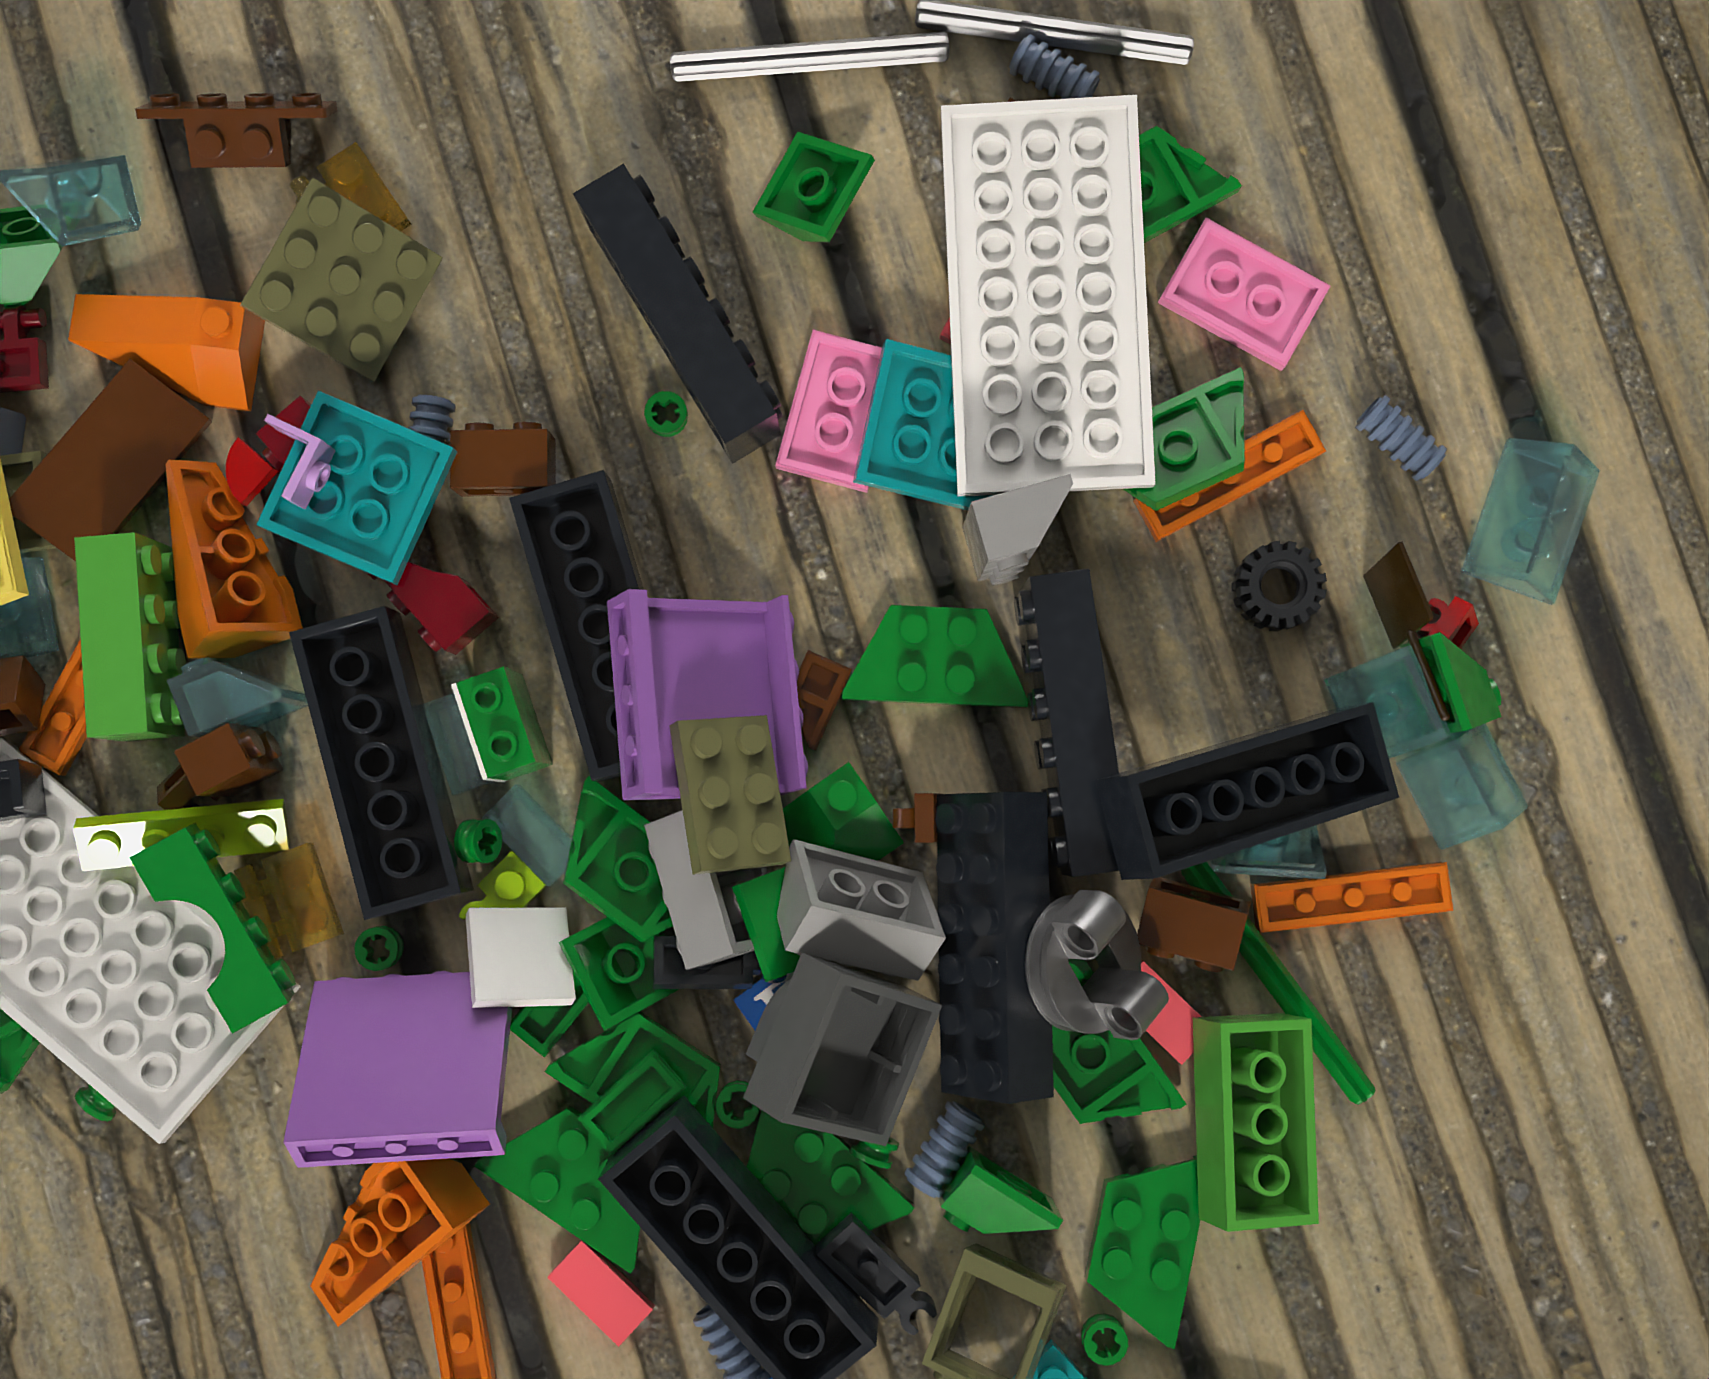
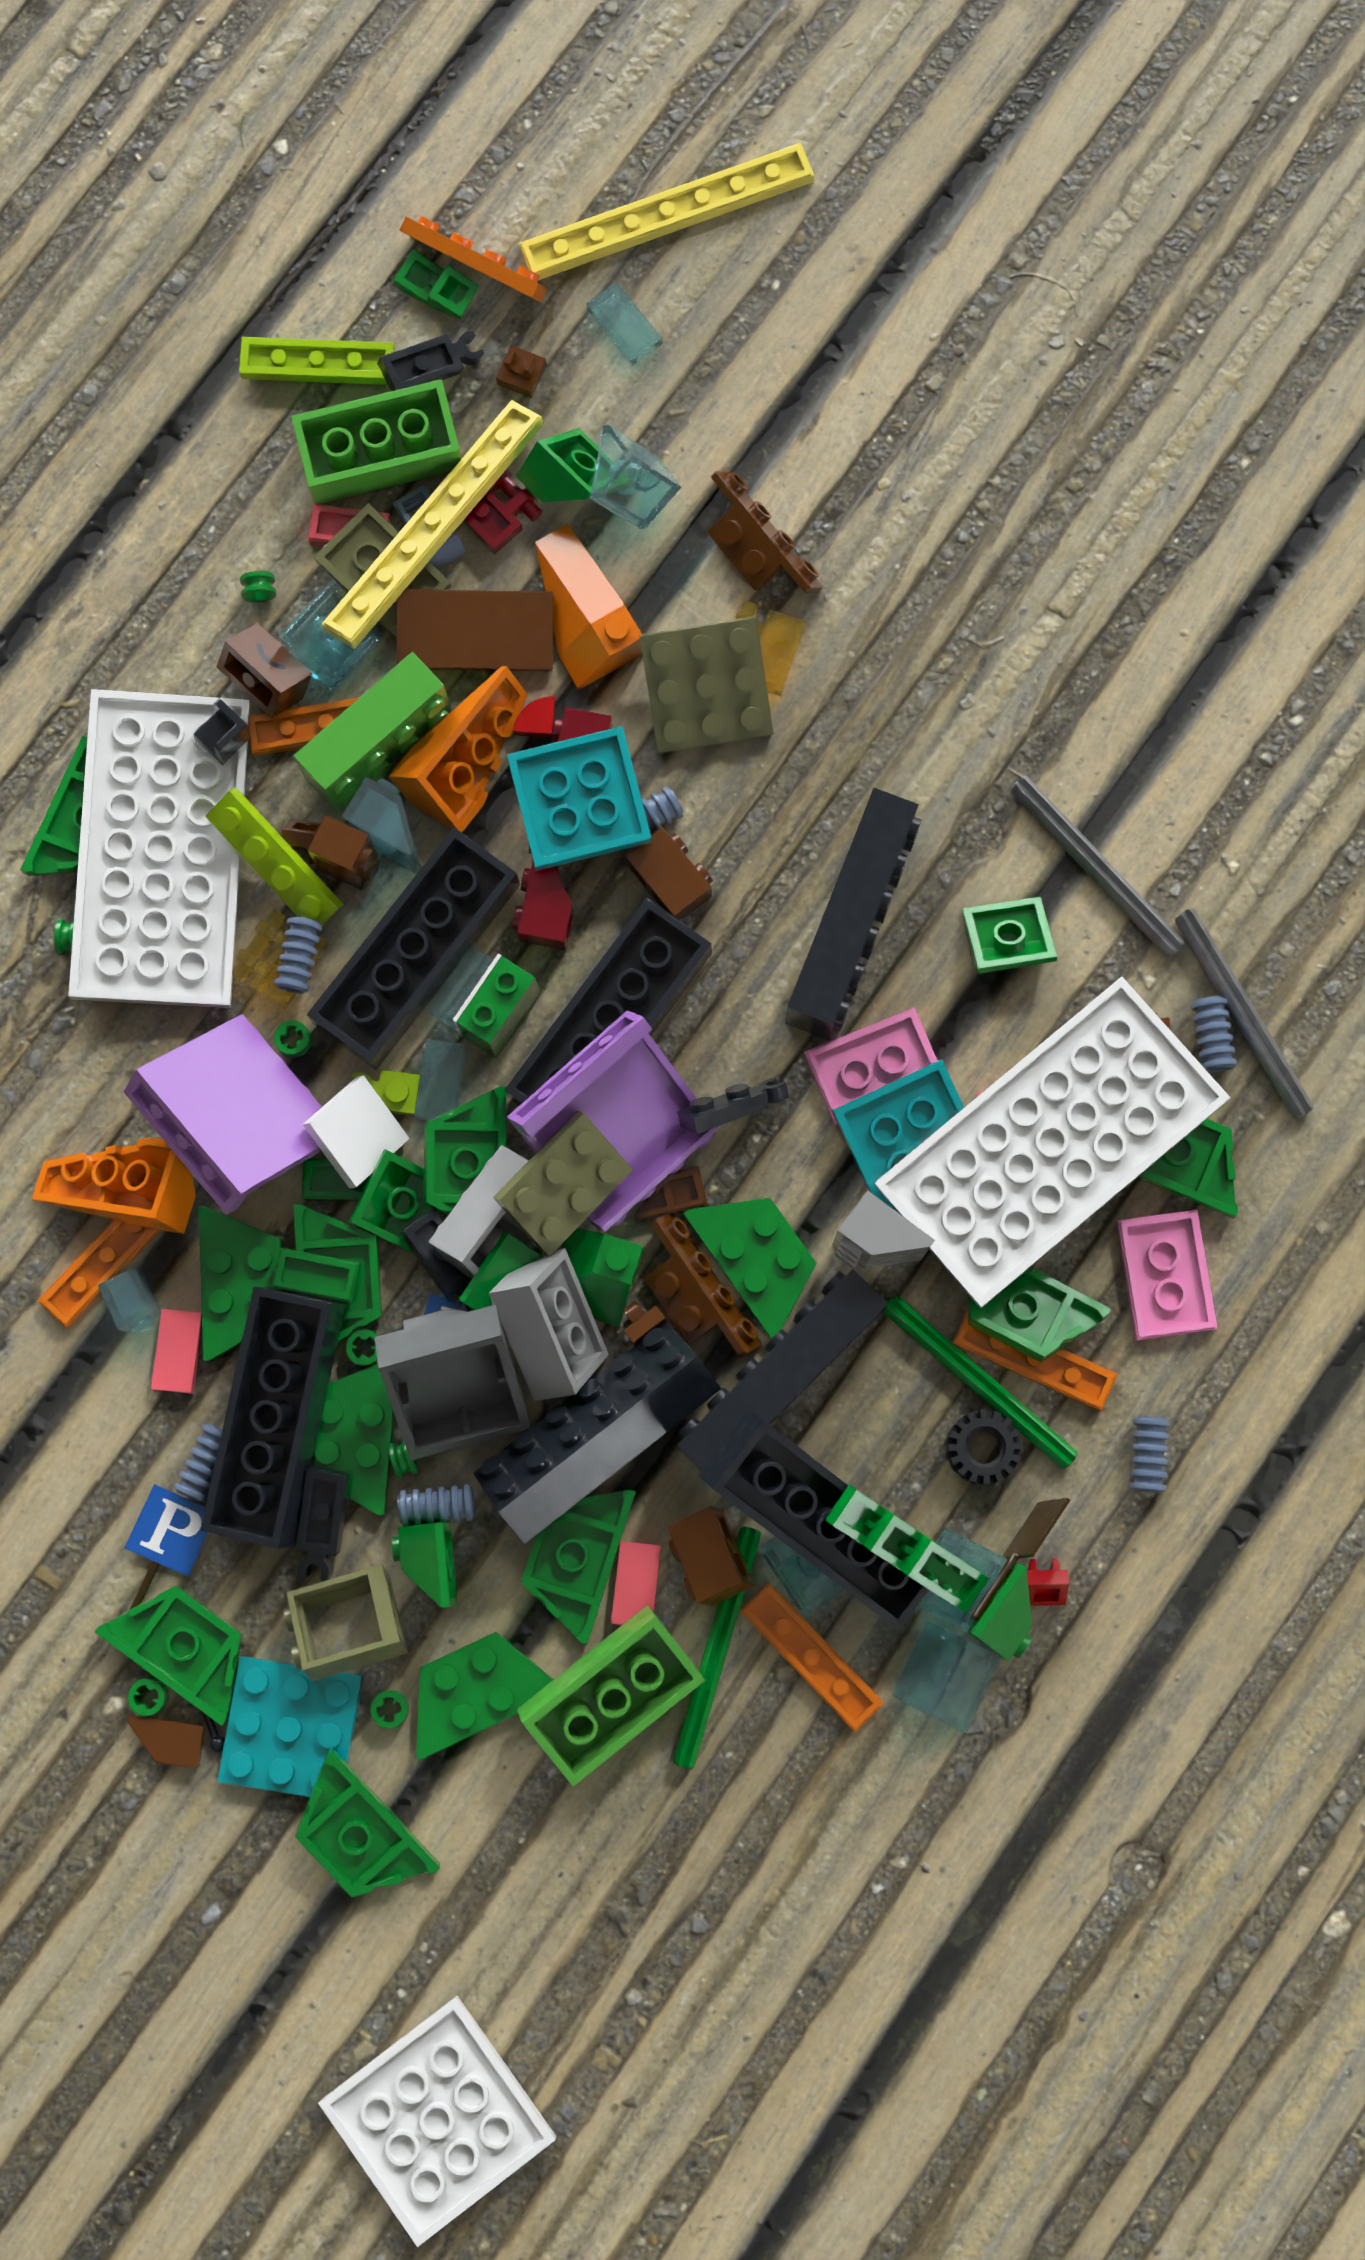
camera: 55 degrees right, 5 degrees down
green arch [129,822,296,1034] -> none
lavender bracket [264,414,336,509] -> none
green bush [454,819,502,863] -> none
green bush [644,391,688,437] -> none
flat silver piece [1025,890,1169,1040] -> none
clear light blue slope [1461,438,1600,605] -> none
none -> clear light blue brick [98,1267,161,1334]
none -> sand blue piece [274,917,322,994]
none -> reddish brown bracket [644,1214,762,1357]
none -> black plate [677,1078,789,1134]
none -> green slope [826,1485,989,1613]
none -> green axle [883,1295,1078,1469]

